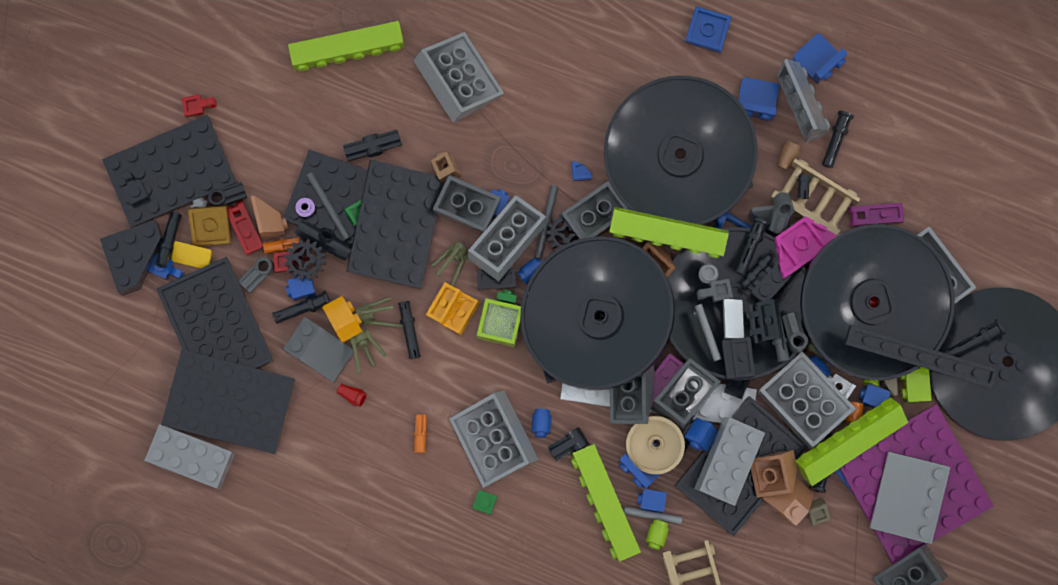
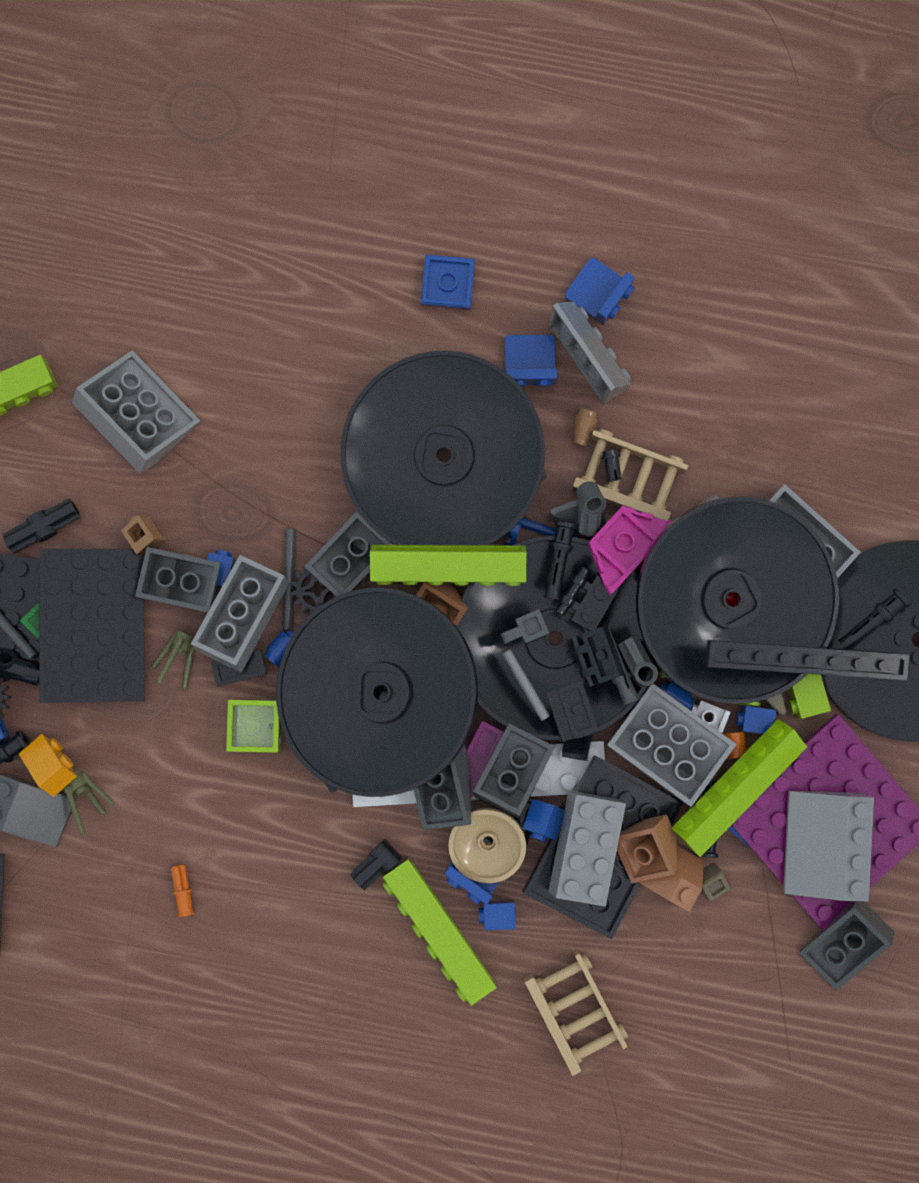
camera: 15 degrees left, 5 degrees up
red cone [337,383,367,407] -> none
olive plant [357,297,403,328] -> none
black pin [398,301,421,360] -> none
light orange slope [426,282,480,335] -> none
light grey slope [449,390,539,488] -> none
green plate [472,490,497,515] -> none
green plate [497,290,517,305] -> none
blue brick [531,409,552,438] -> none
blue tile [571,161,592,181] -> none
light grey bar [624,506,682,524] -> none
lime brick [645,520,669,550] -> none
light grey plate [699,264,718,284] -> none
white slope [723,299,744,339] -> none
black pin [822,110,854,168] -> none
magenta plate [848,203,904,227] -> none

